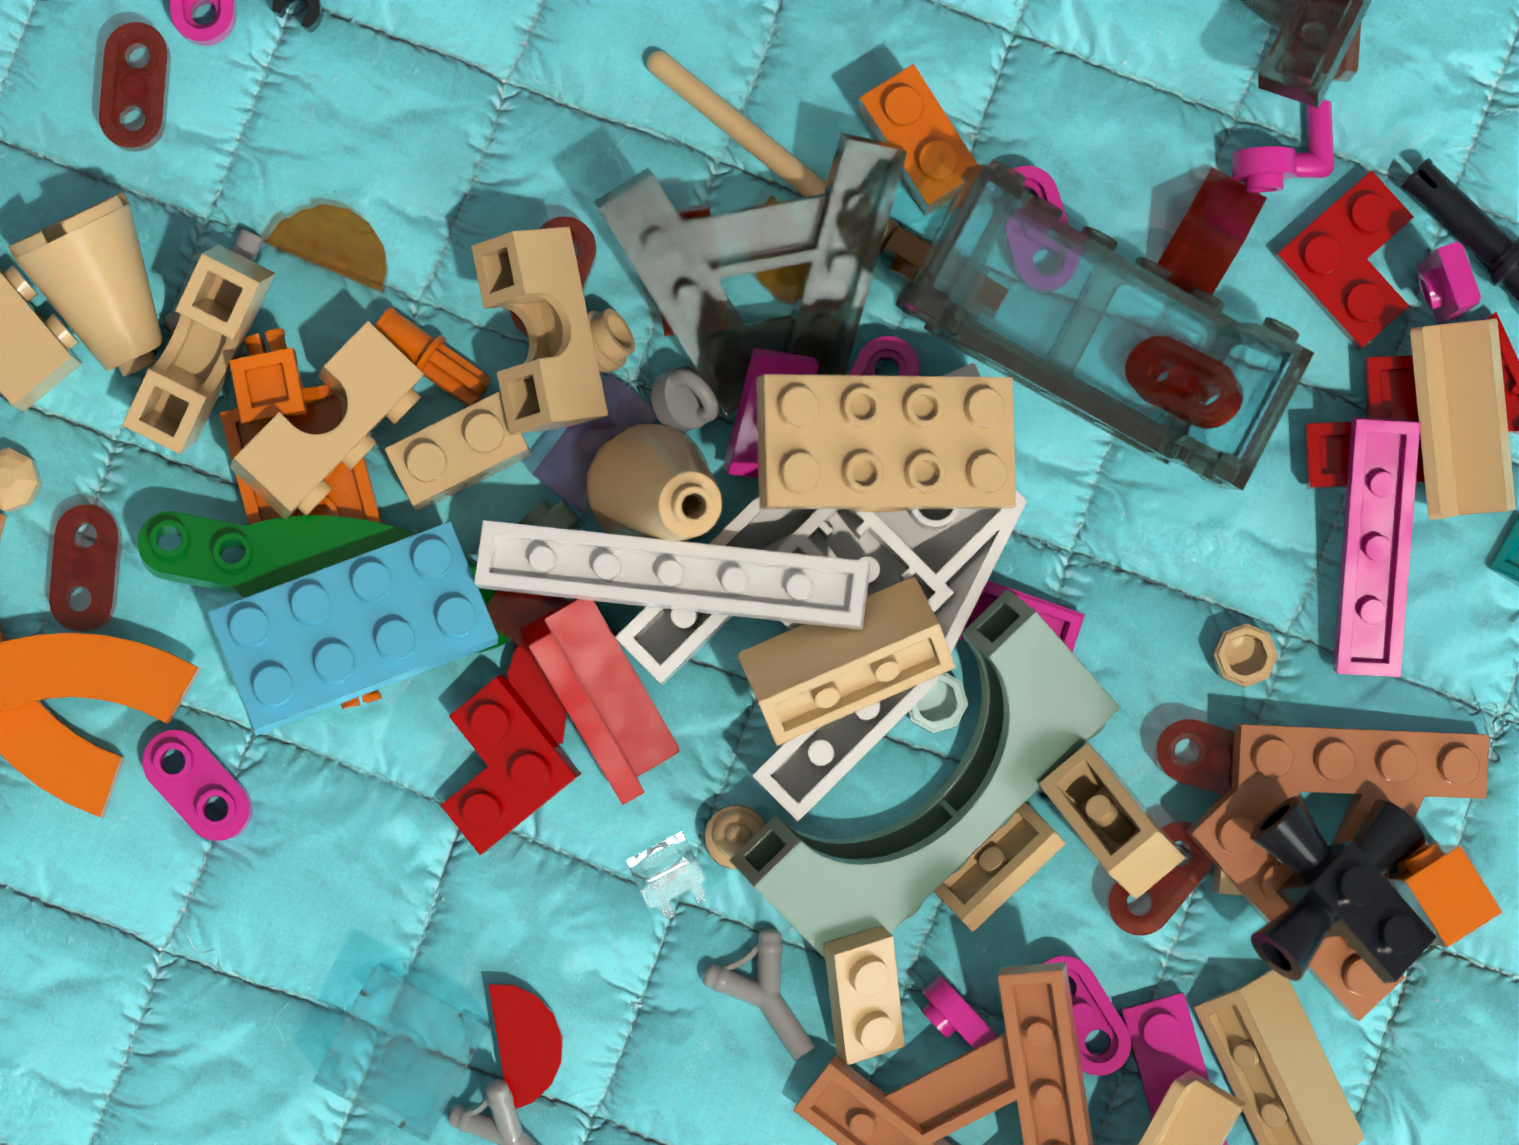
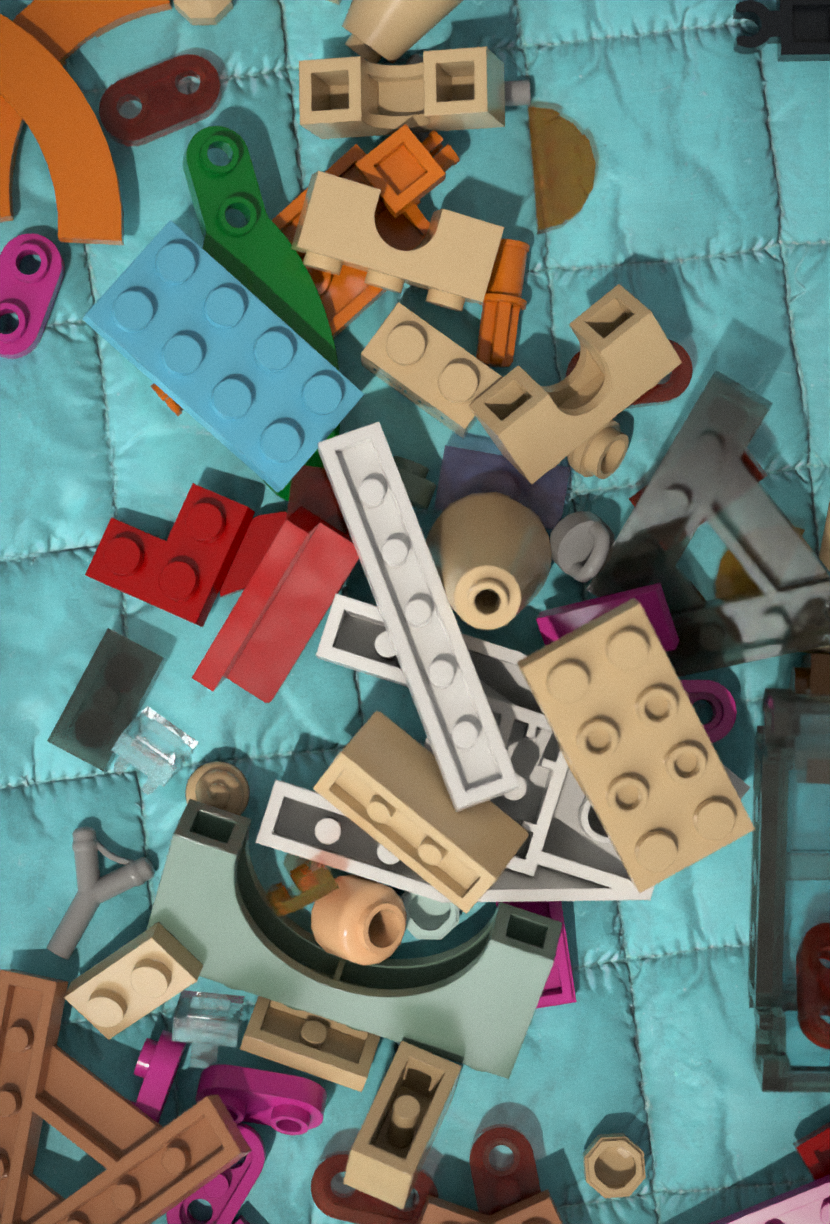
camera: 55 degrees right, 0 degrees up
none -> clear smoke plate [47,628,167,772]
none -> clear tile [172,990,245,1068]
none -> dark pink plate [196,1064,327,1135]
none -> clear orange tile [266,860,339,916]
none -> light nougat head [311,875,407,966]

